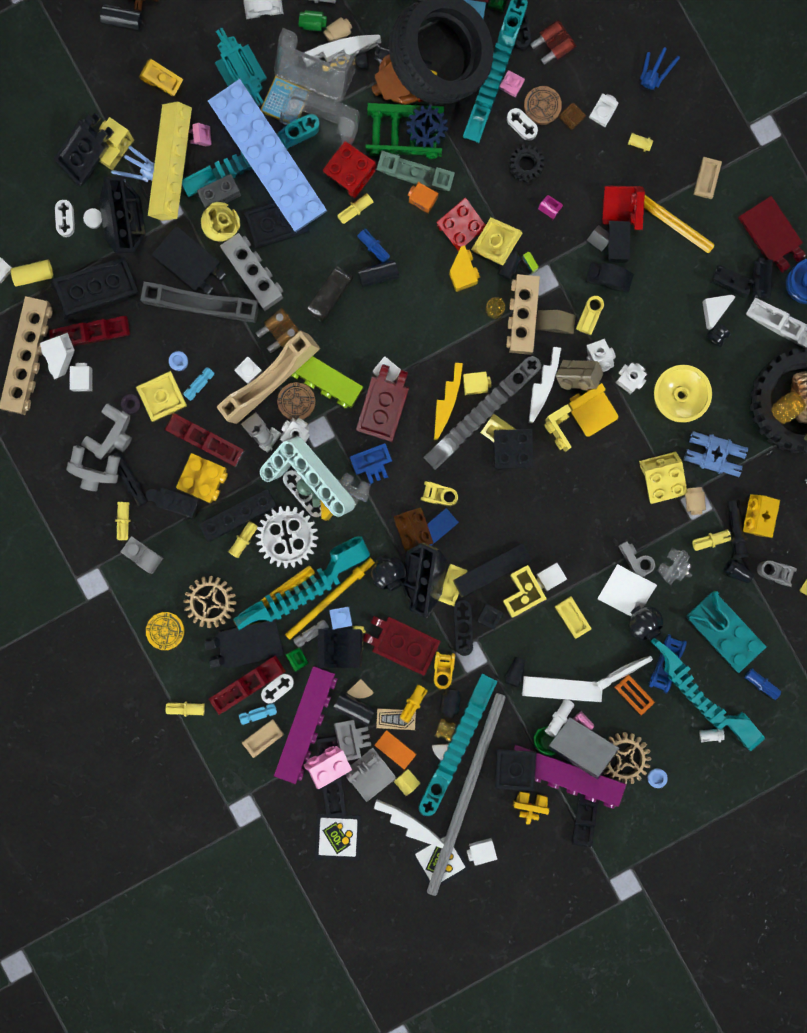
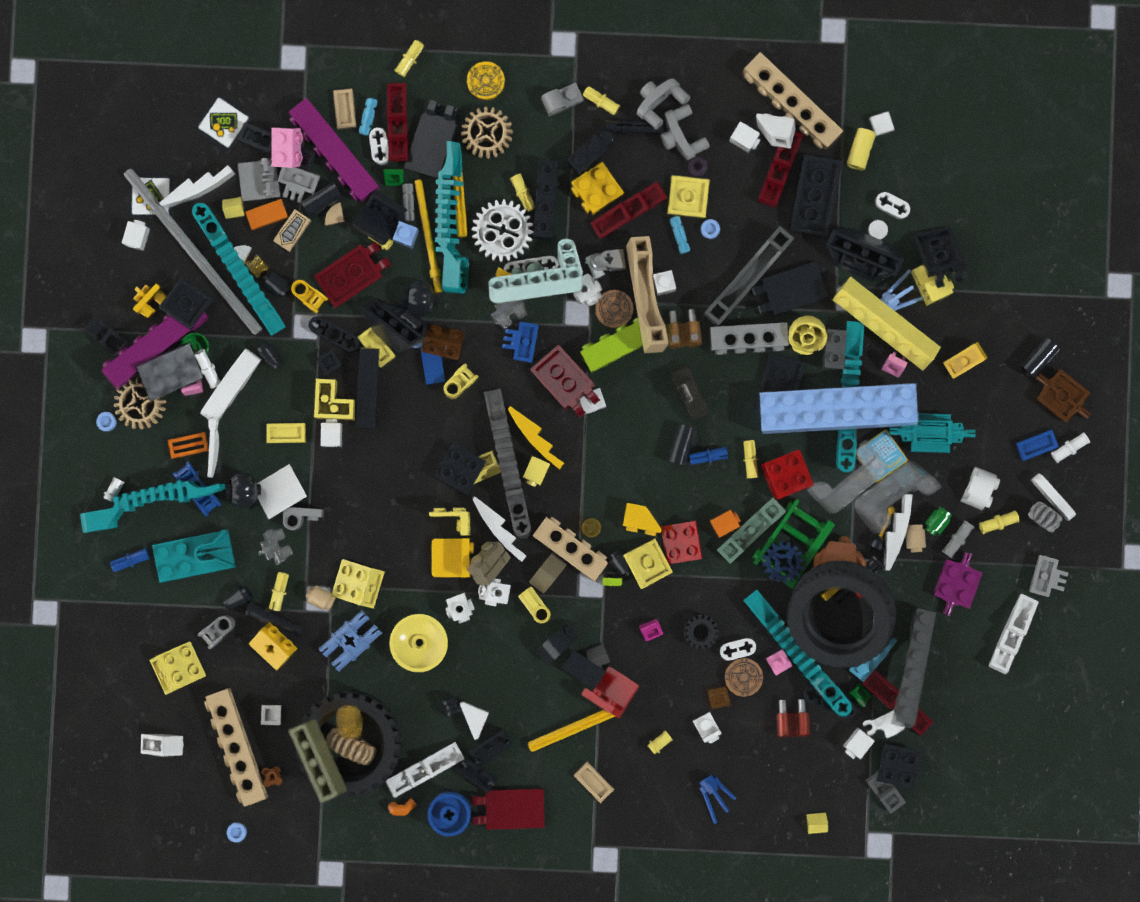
camera: 120 degrees right, 0 degrees up
yellow axle [400,685,428,723] -> none

